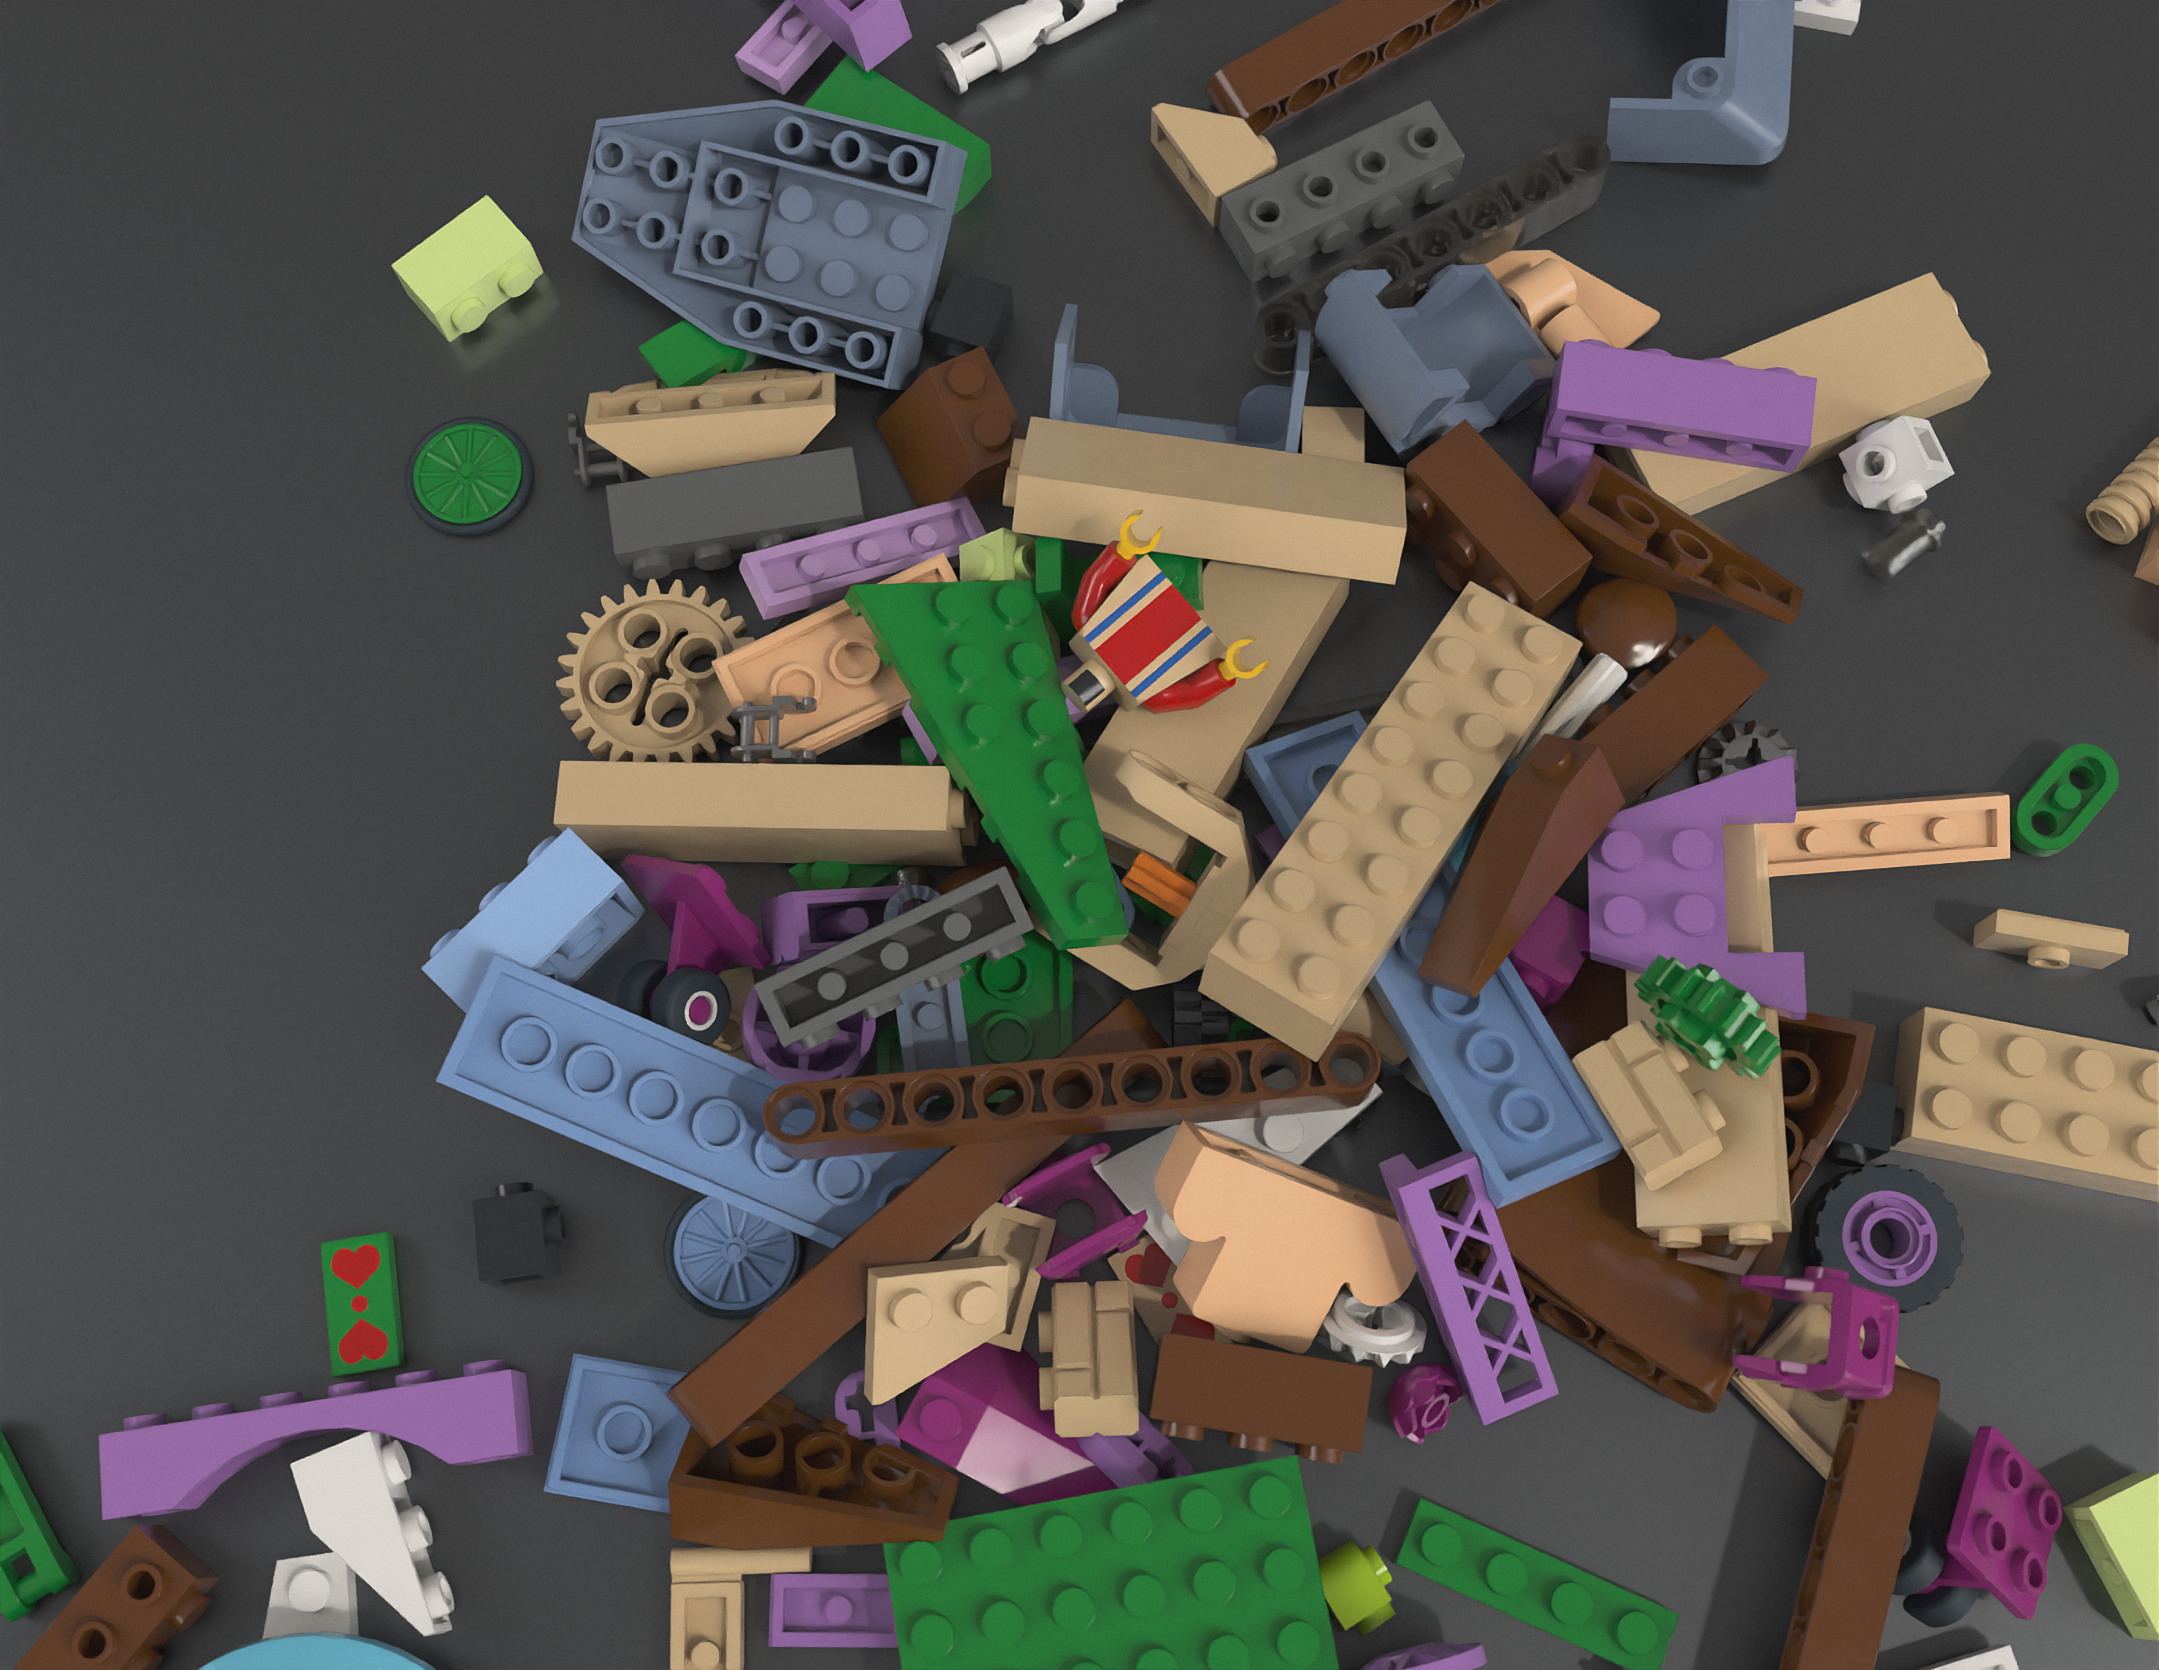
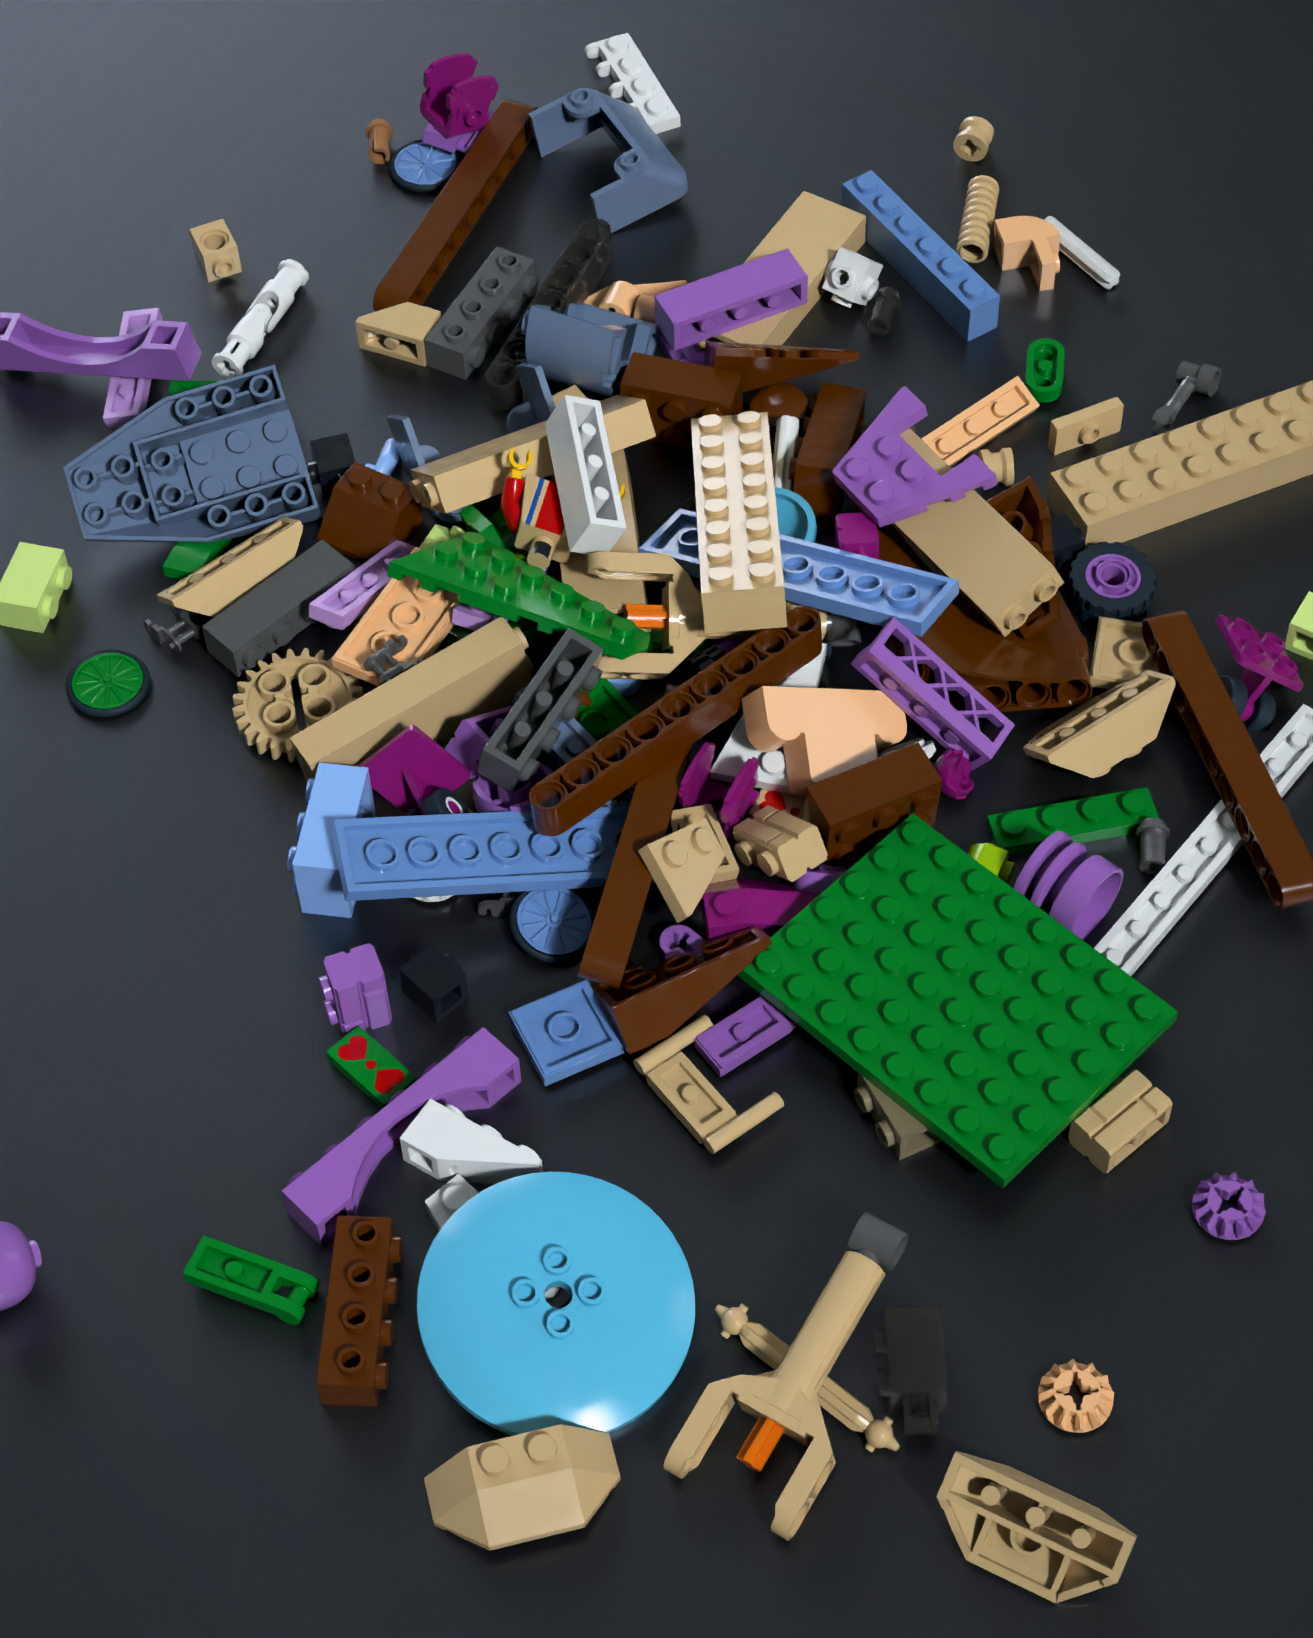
camera: 35 degrees left, 20 degrees down
reddish brown wedge [1417,733,1626,999] -> none
tan brick [1572,1019,1726,1191] -> none
green gear [1634,954,1782,1080] -> none
magenta piece [1732,1267,1899,1399] -> none
none -> medium lavender brick [318,943,392,1036]
none -> light blue arm [365,438,400,476]
none -> white brick [545,395,627,554]
none -> medium blue brick [841,170,1000,342]
none -> tan wheel [978,447,1015,488]
none -> tan wedge [1023,670,1176,778]

